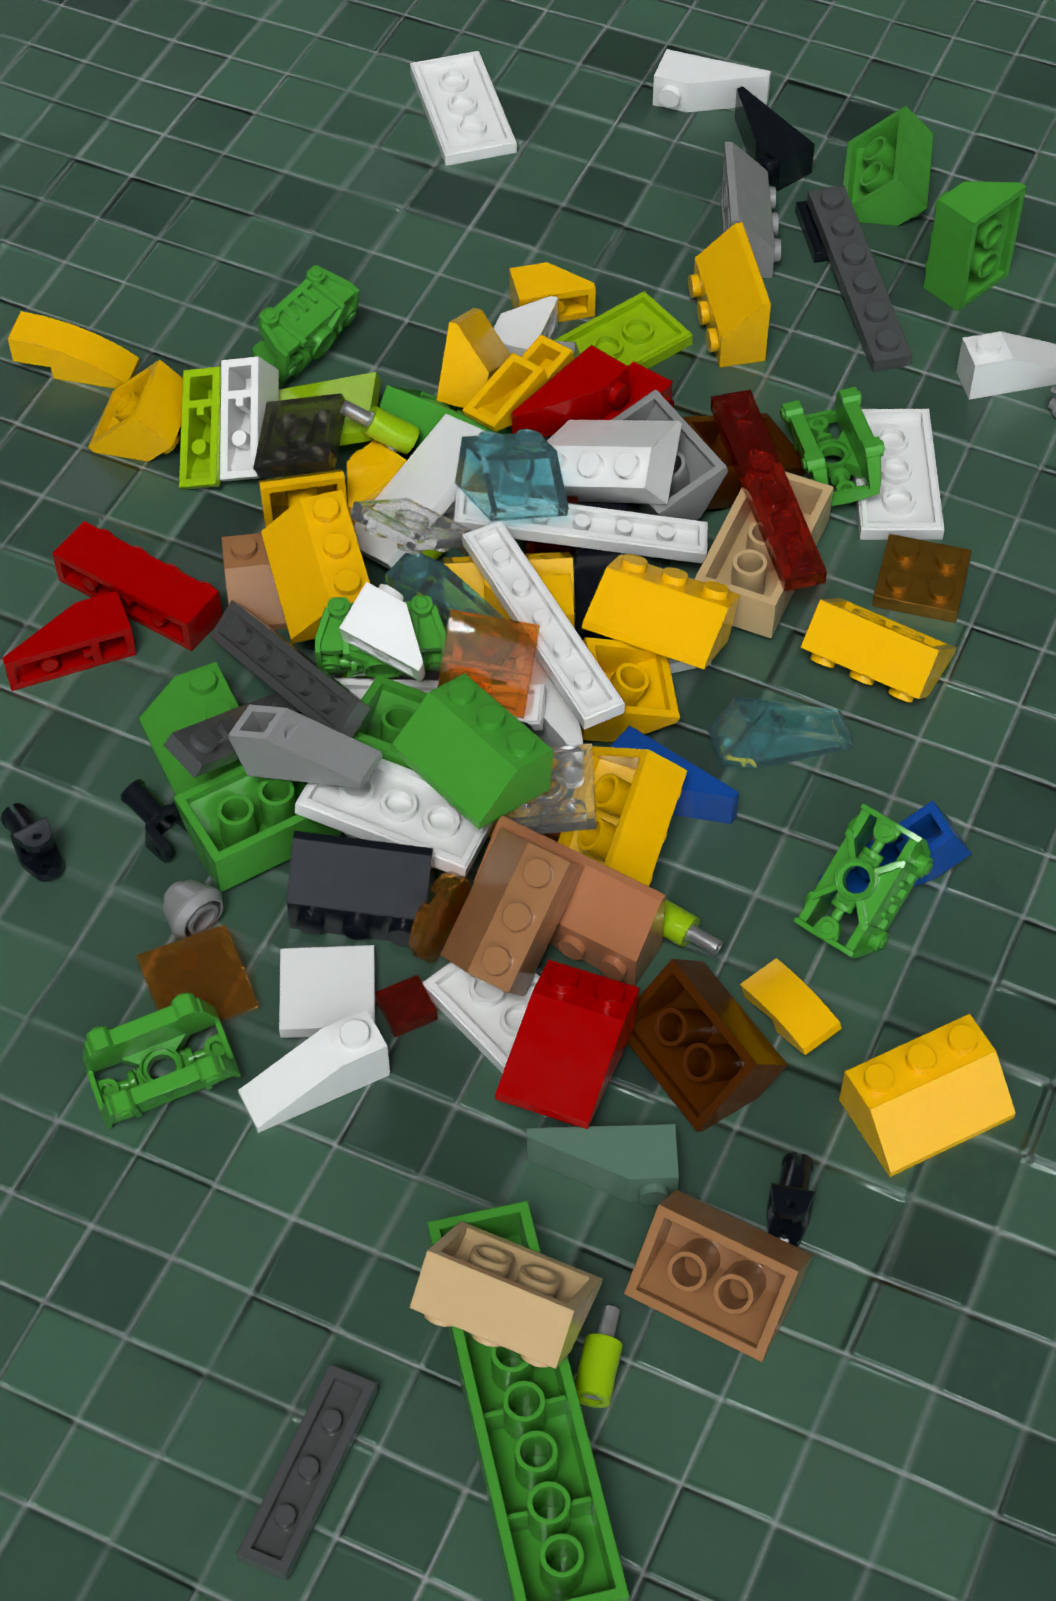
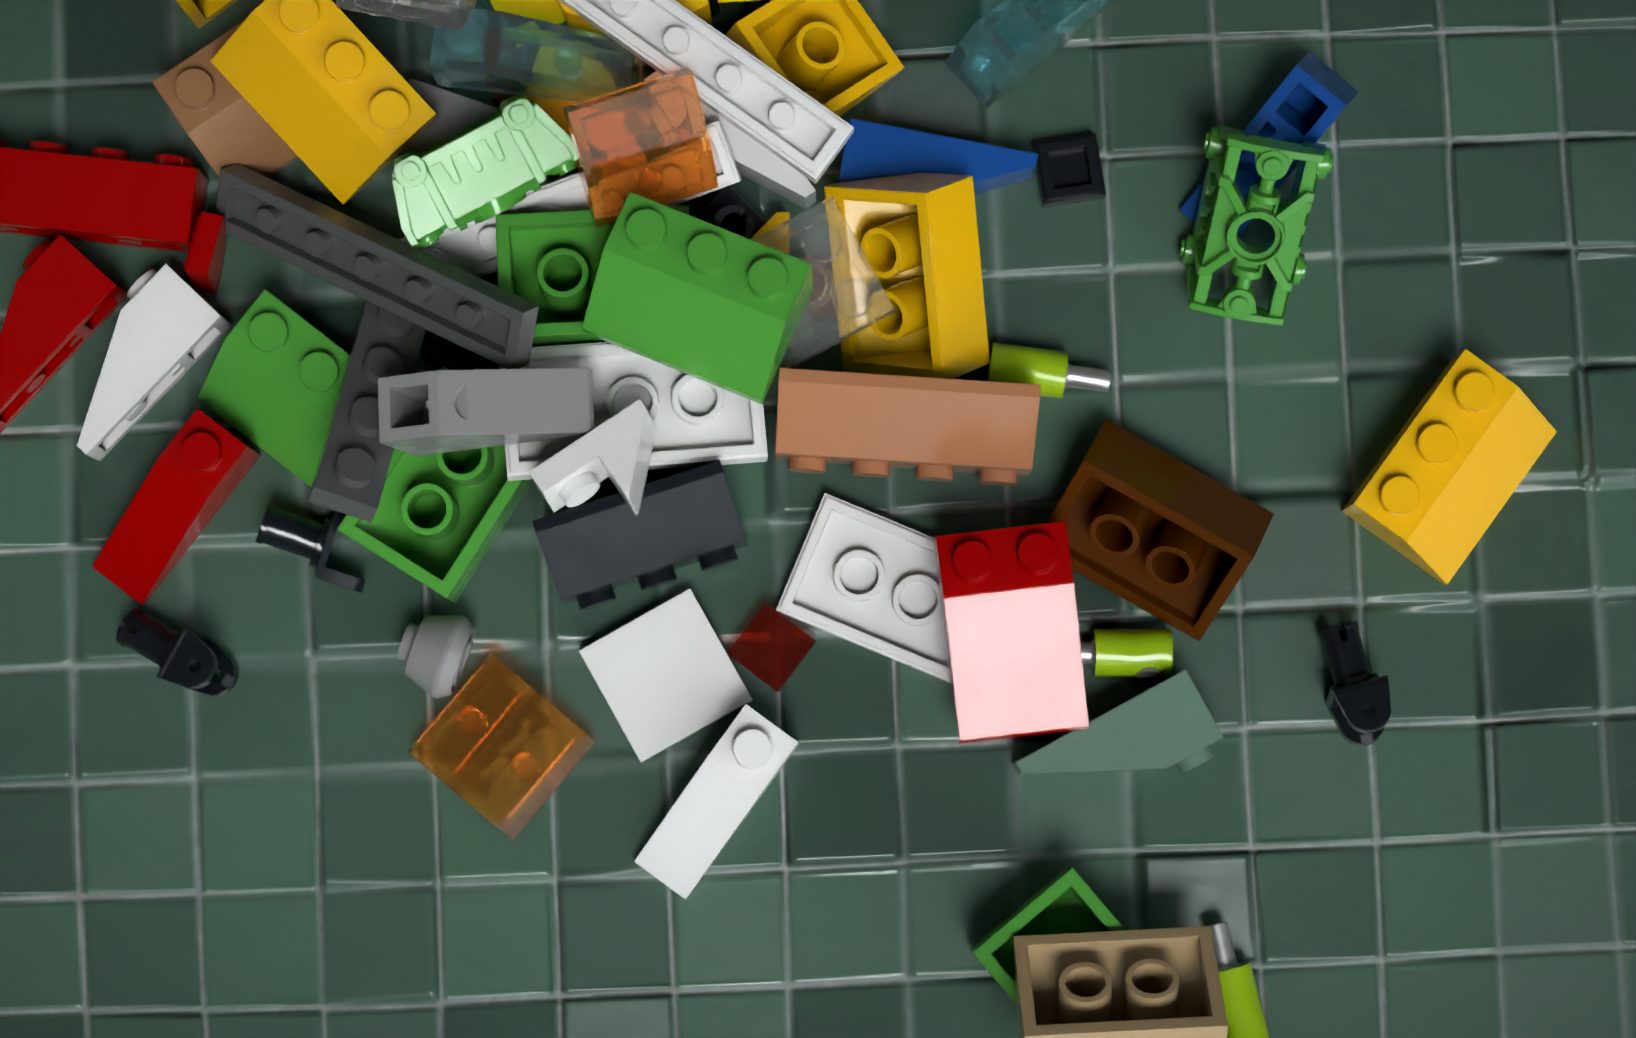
camera: 25 degrees left, 30 degrees up
bright green piece [82,993,241,1129] -> none
white slope [339,582,425,682] -> none
clear orange tile [409,871,470,963] -> none
medium nougat slope [440,827,585,996] -> none
medium nougat slope [624,1190,813,1362] -> none
yellow slope [740,958,842,1055] -> none
none -> white slope [77,264,232,461]
none -> red slope [92,408,261,606]
none -> red tile [184,211,226,294]
none -> white slope [529,399,656,515]
none -> black tile [1032,133,1106,208]
none -> lime piece [1080,629,1173,679]

